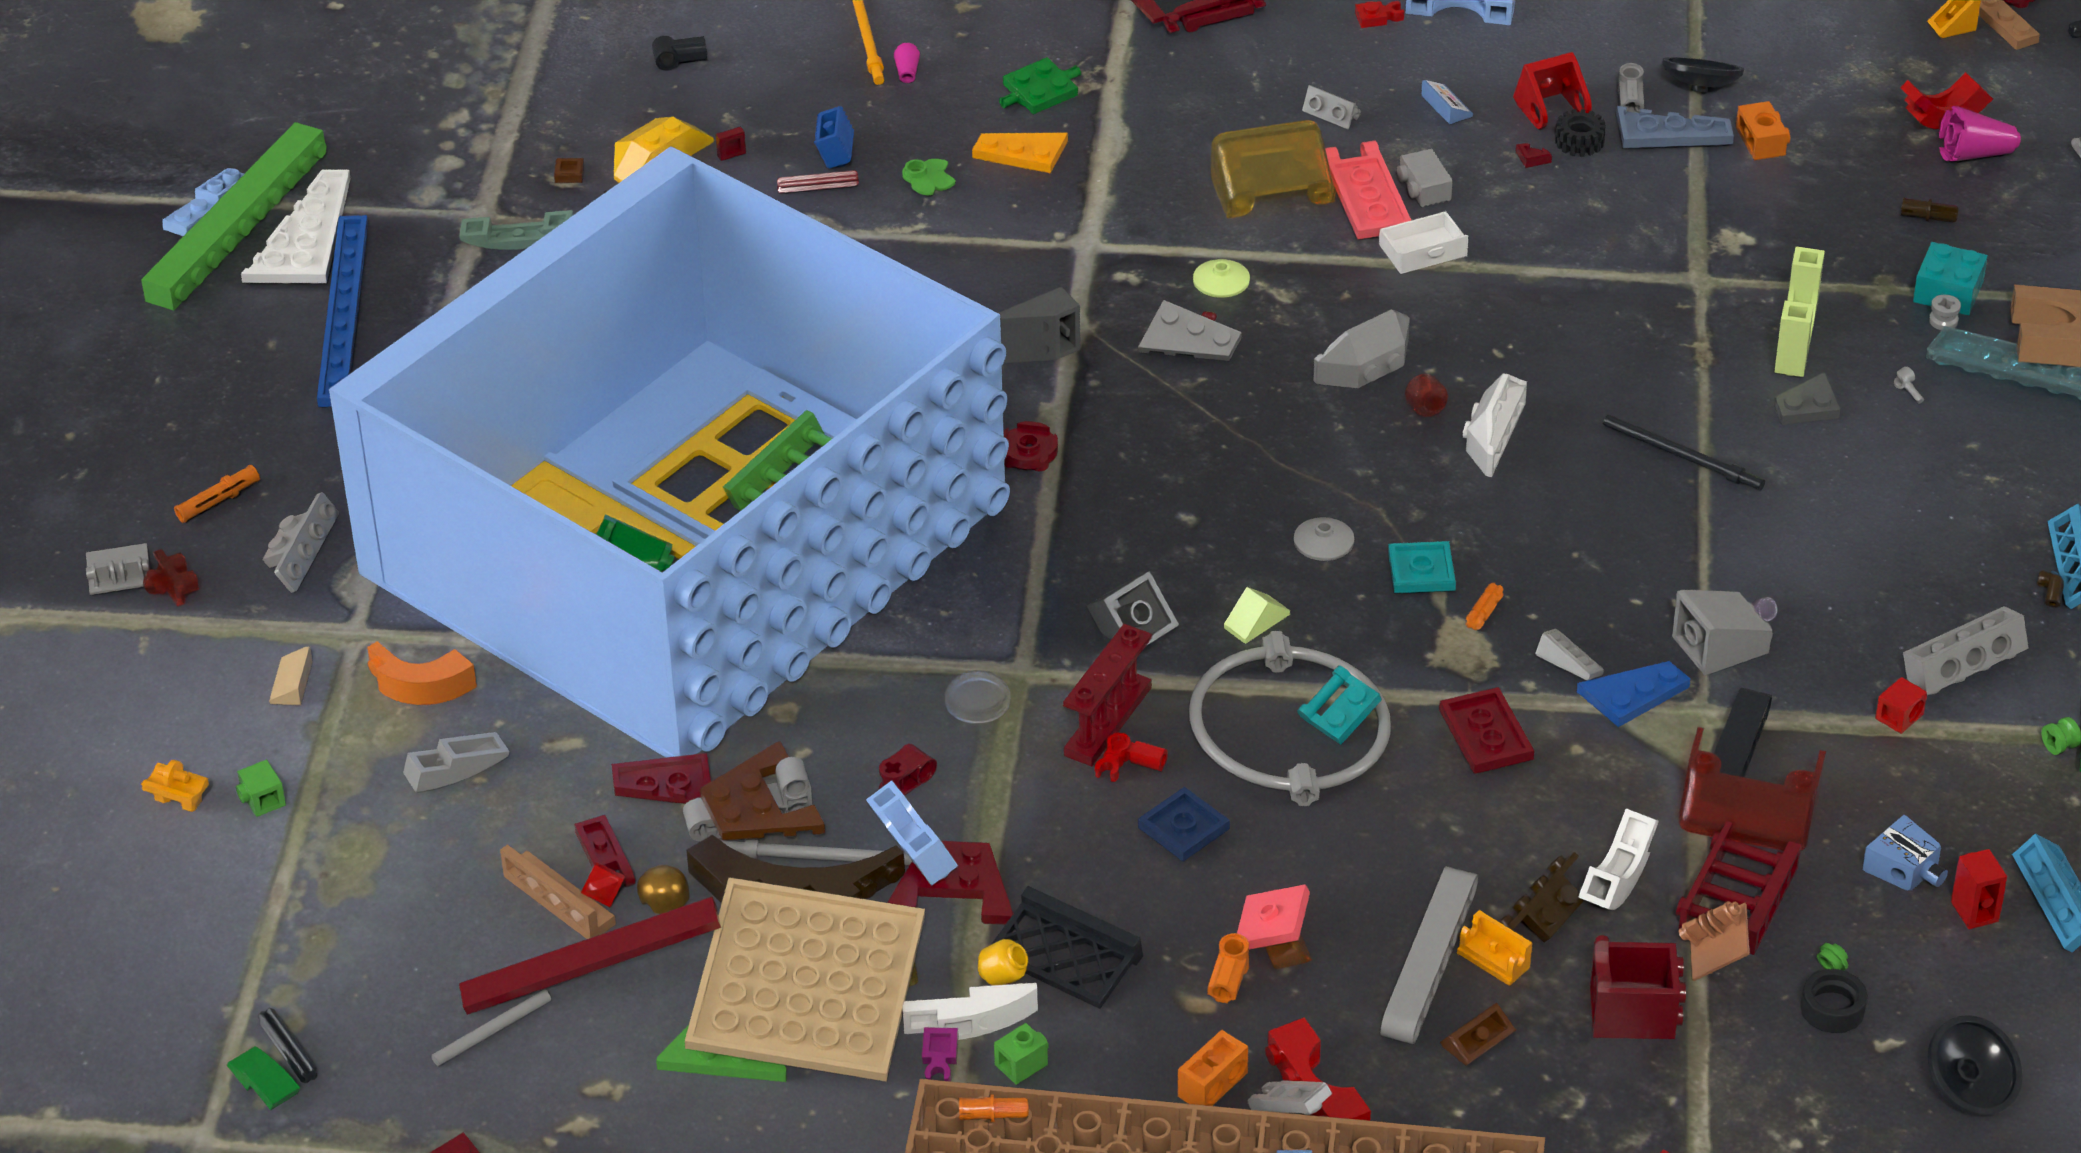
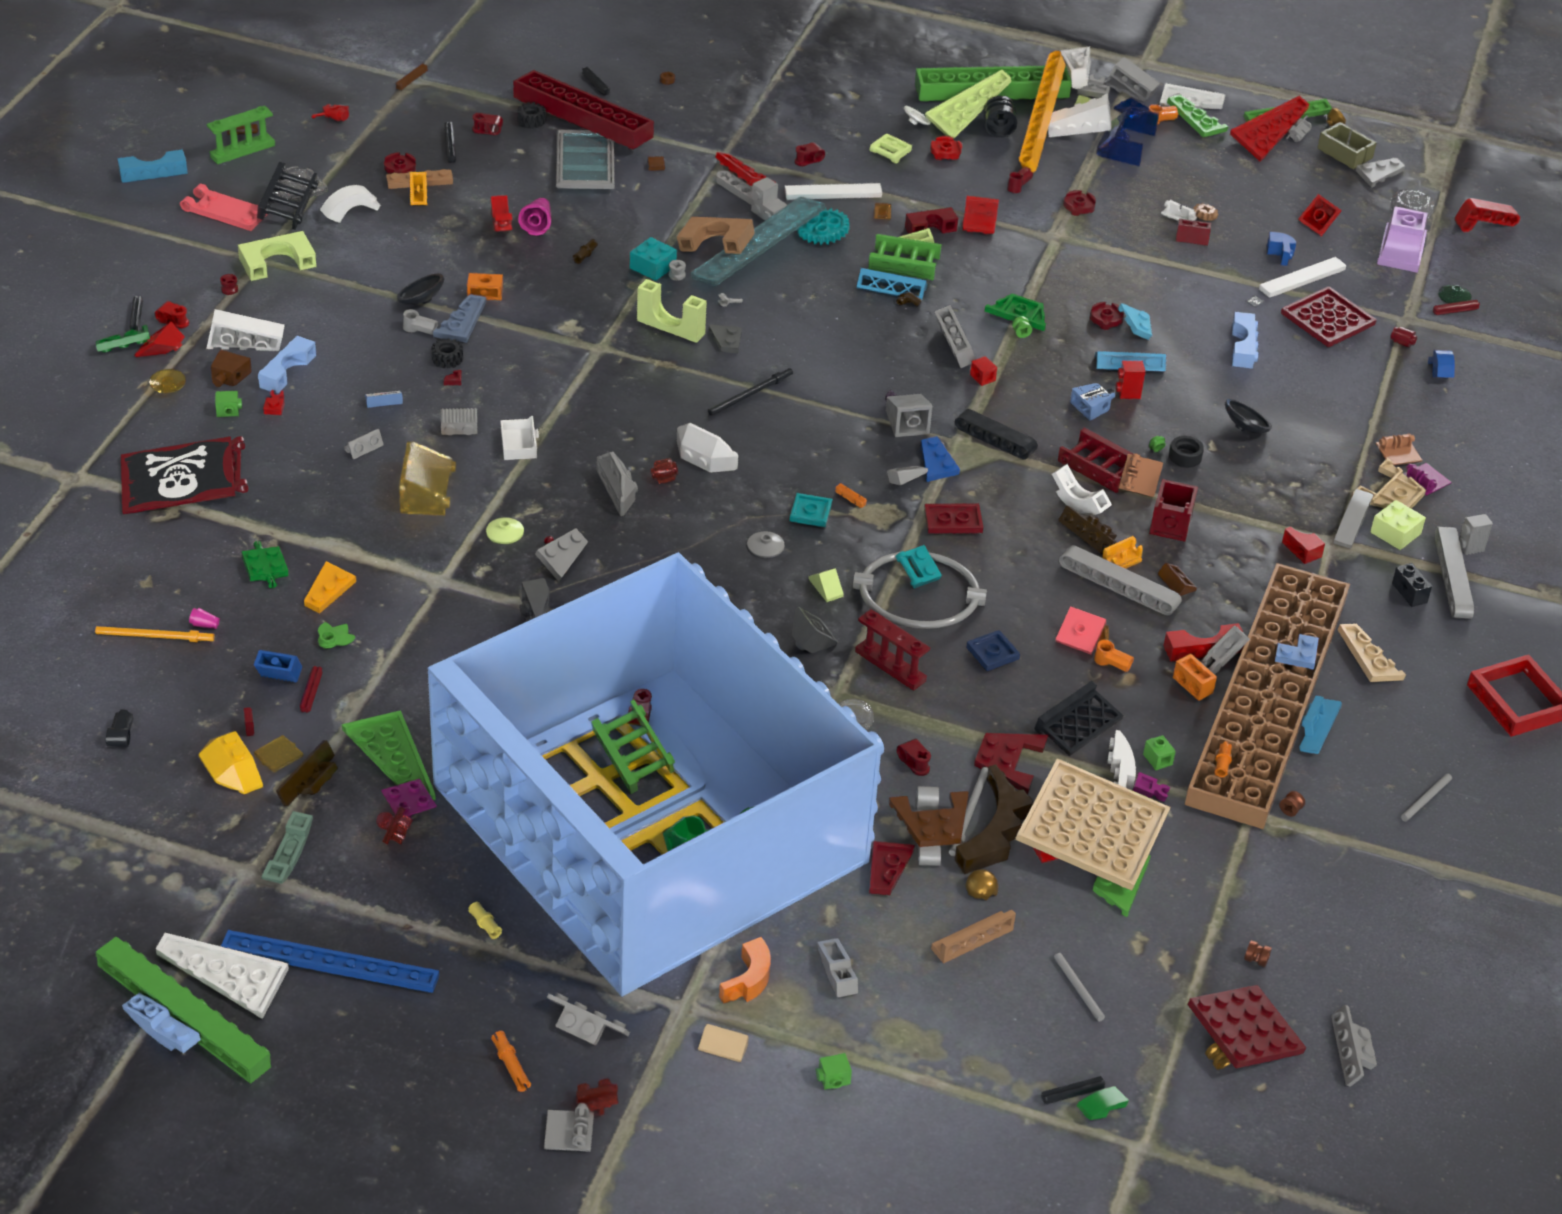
camera: 80 degrees left, 0 degrees up
light orange hips [141,760,209,812] -> none
dark red tile [459,897,721,1015] -> none
reddish brown tile [554,158,584,183] -> none
dark red plate [574,815,635,887] -> none
red tile [581,862,625,907] -> none
light blue arch [866,780,958,885] -> none
yellow head [978,939,1028,986] -> none
red bar [1095,732,1168,782] -> none
coral hinge [1320,140,1411,239] -> none
red hose [1513,52,1592,129] -> none
clear red windscreen [1678,727,1826,851] -> none

